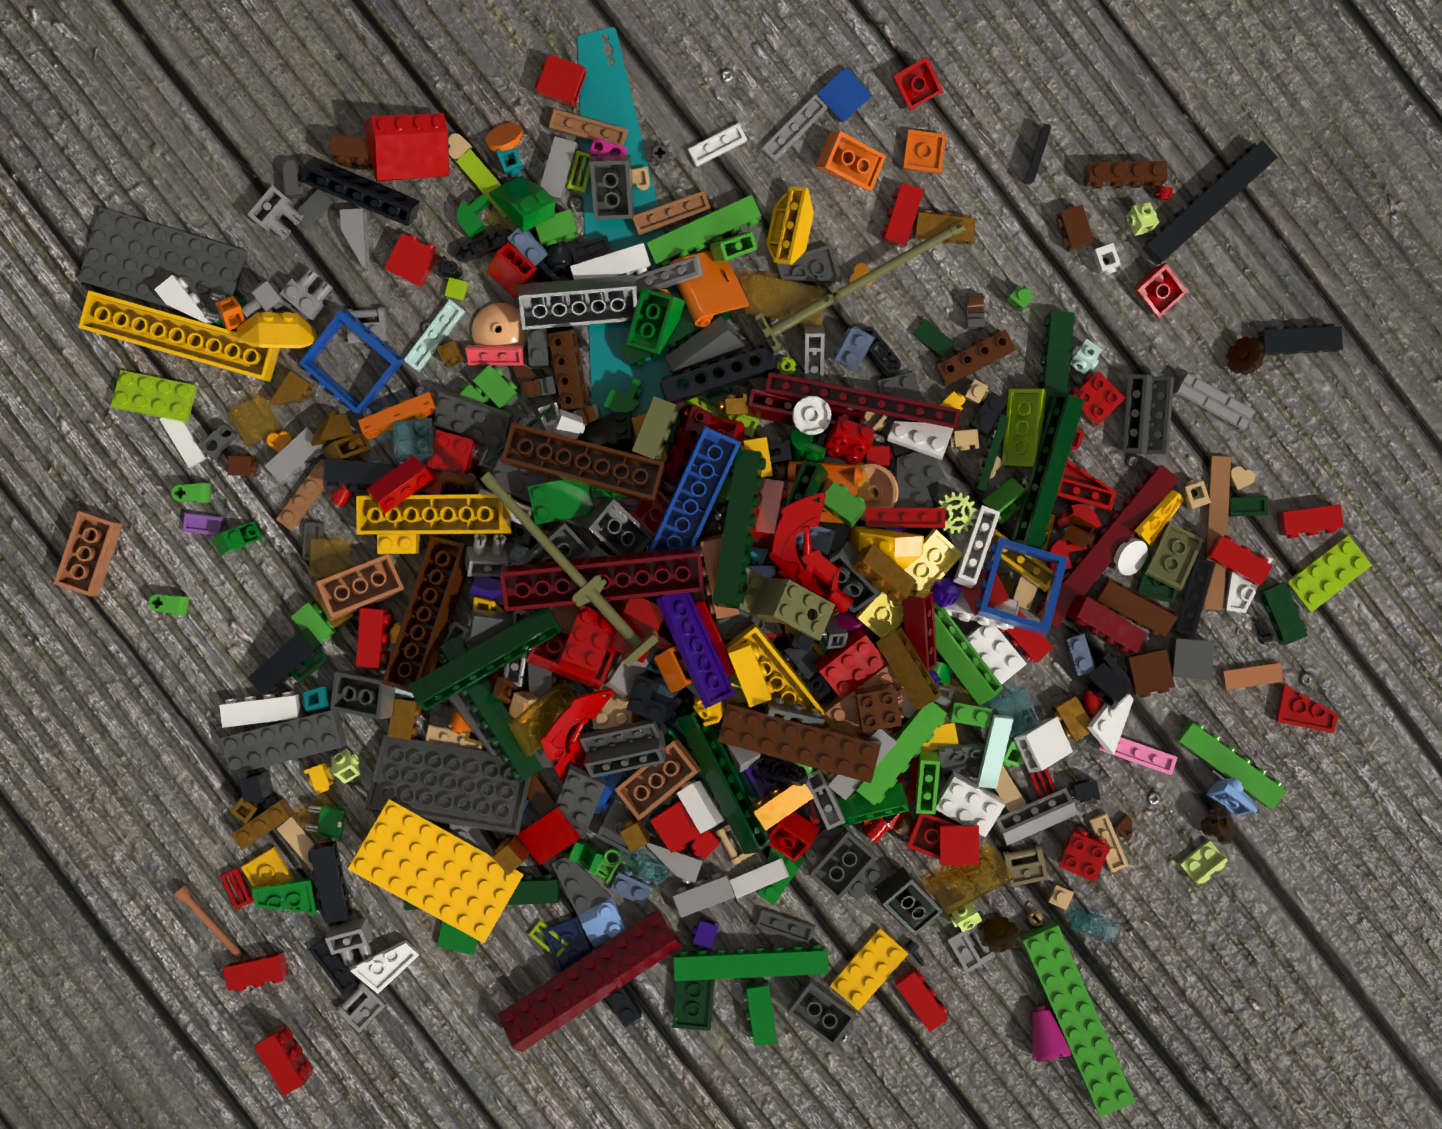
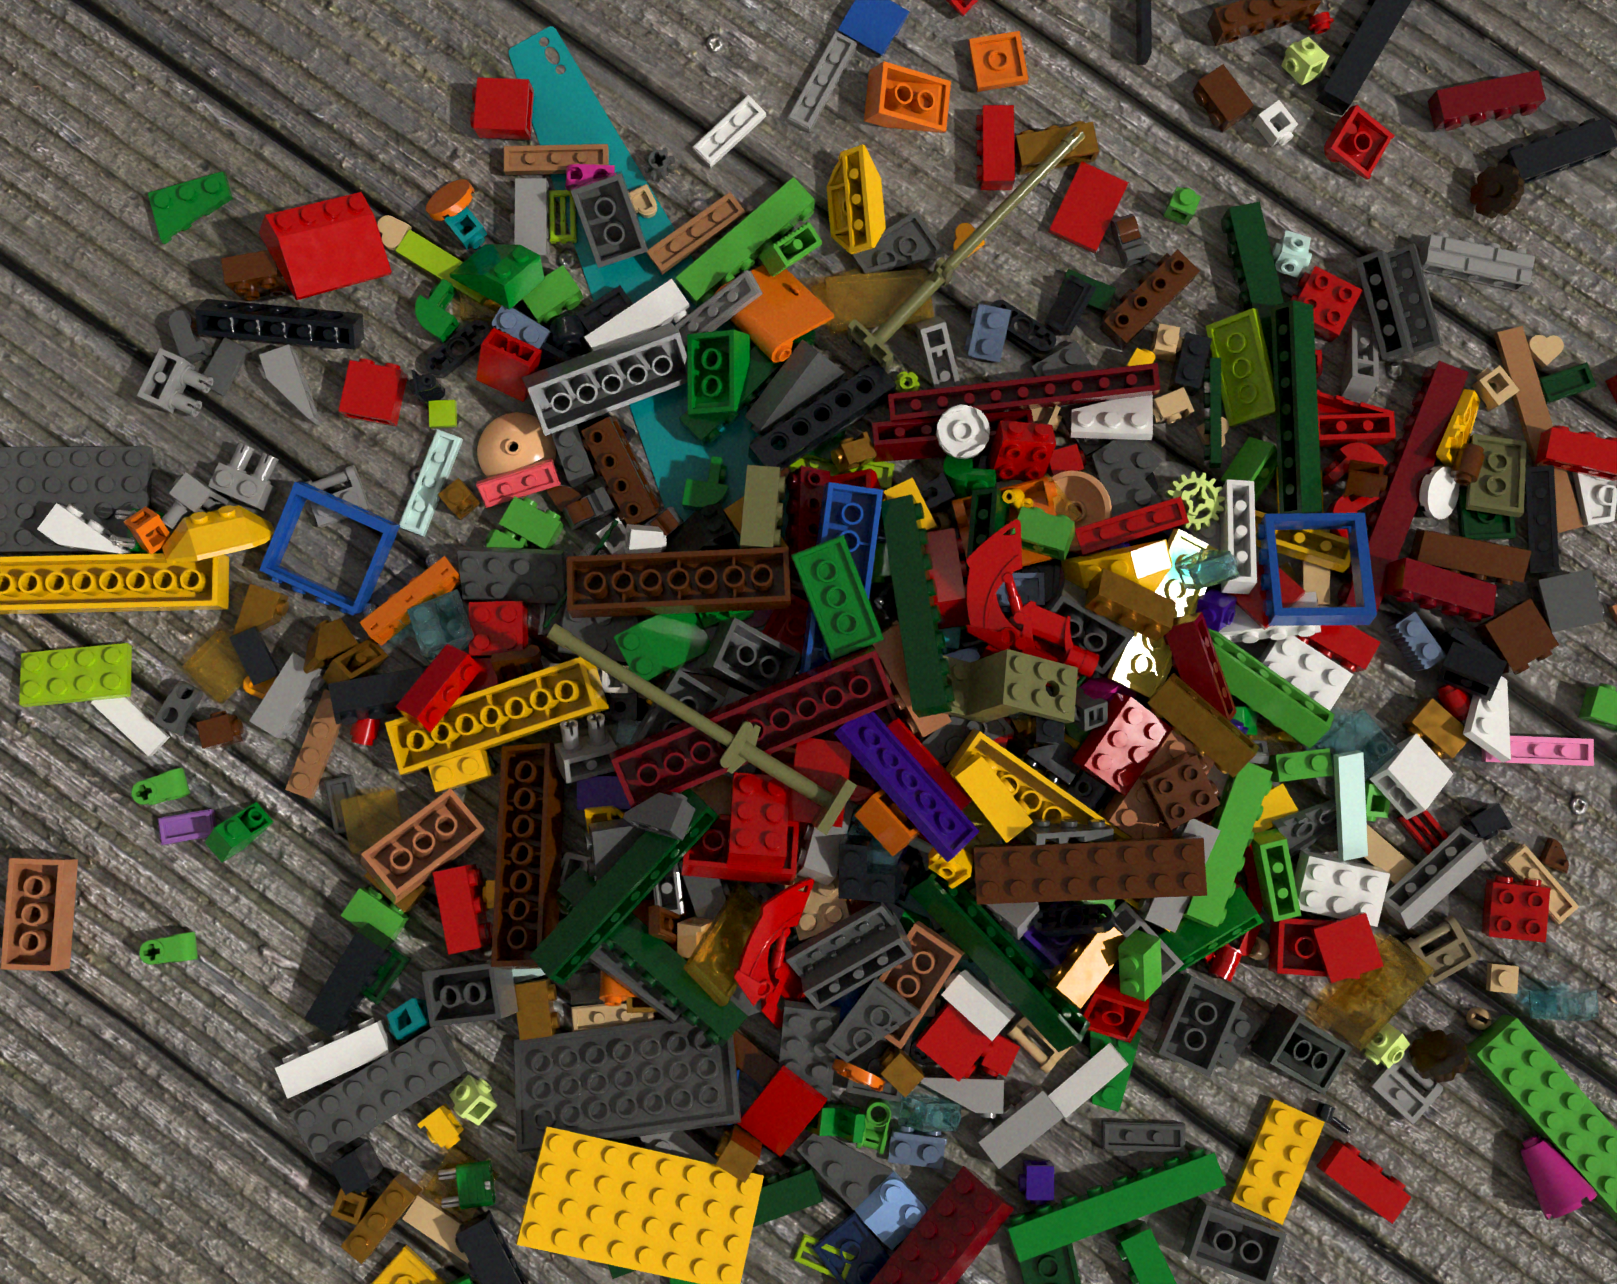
camera: 15 degrees left, 5 degrees down
none -> green wing [148,171,233,245]
none -> black tile [229,625,280,685]
none -> dark grey slope [623,792,695,841]
none -> green tile [791,535,884,660]
none -> dark grey wing [825,977,921,1063]
none -> orange tile [831,1059,886,1092]
none -> yellow arm [1002,488,1033,512]
none -> black hinge [1044,275,1096,336]
none -> red tile [1048,161,1129,254]
none -> bright green brick [1118,930,1162,1002]
none -> clear light blue slope [1175,550,1240,590]
none -> light grey slope [1341,320,1379,403]
none -> dark red brick [1427,70,1546,131]
none -> reddish brown brick [1450,443,1485,485]

